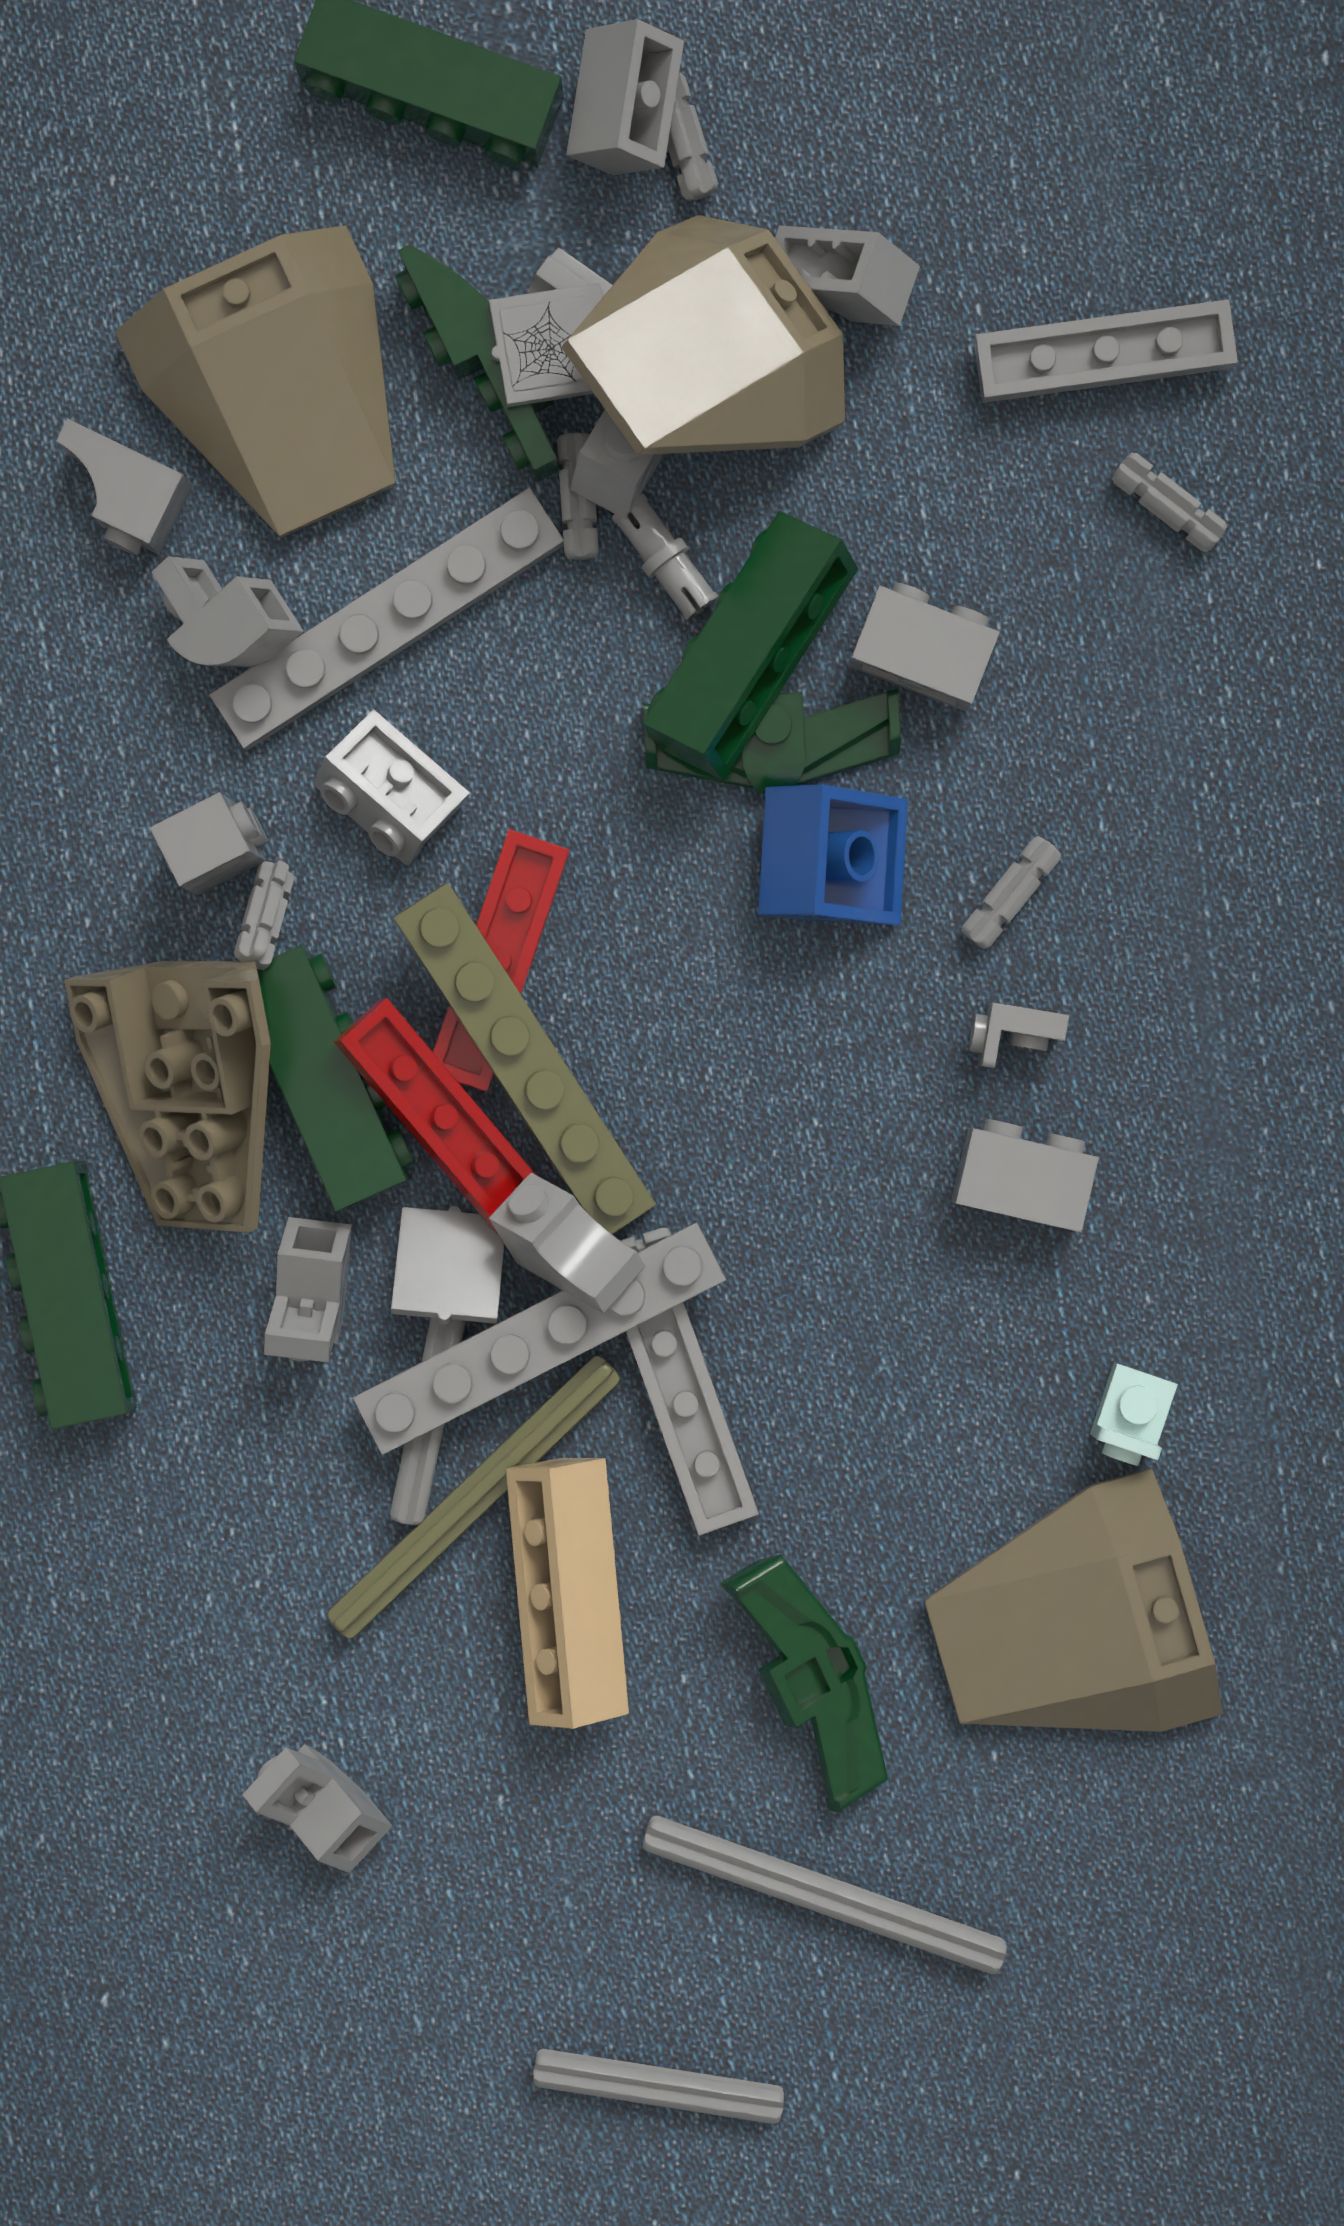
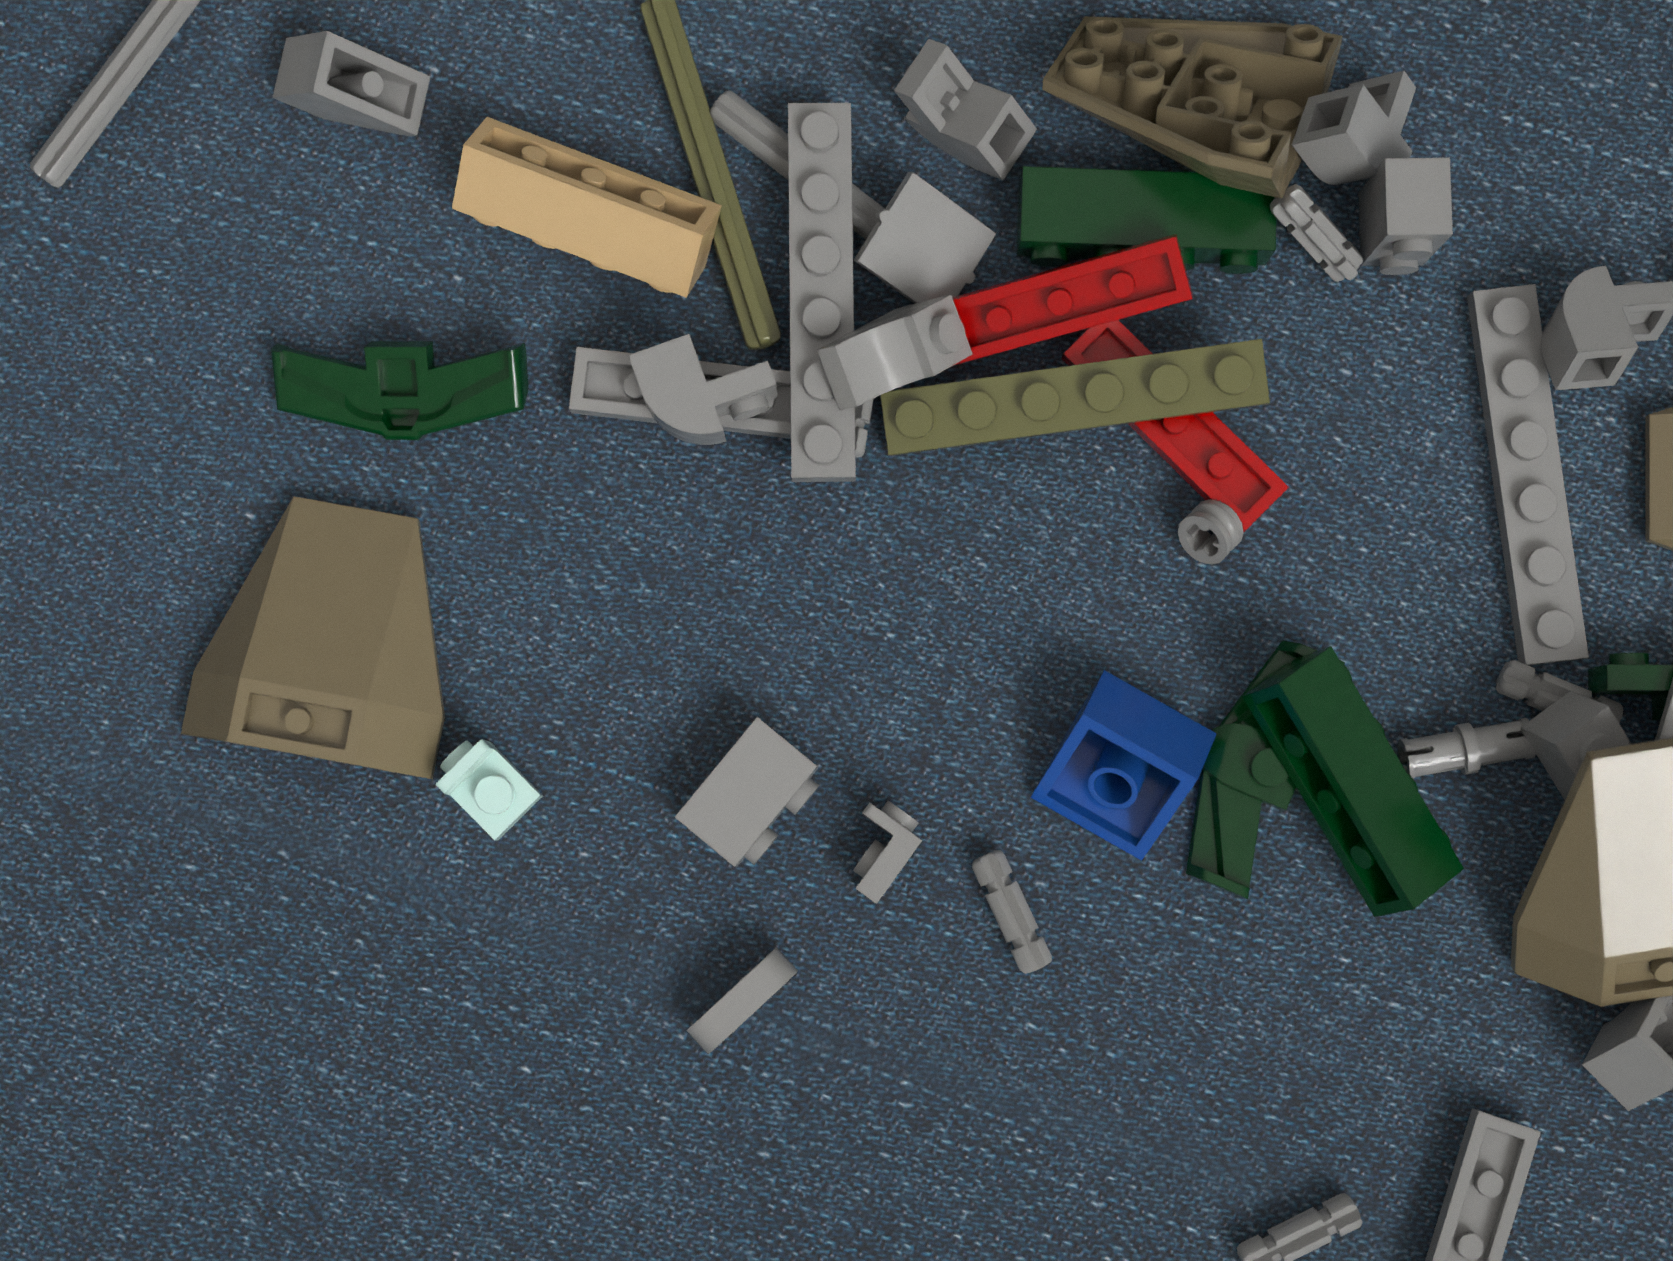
camera: 115 degrees right, 5 degrees down
bracket [314,709,470,866] -> none
light grey axle [642,1816,1007,1974] -> none
light grey brick [849,583,1000,712] -> none
none -> light grey slope [272,31,430,137]
none -> light grey brick [628,334,778,445]
none -> light grey beam [686,947,798,1054]
none -> light grey bush [1178,499,1244,565]
none -> light grey brick [1292,71,1416,185]

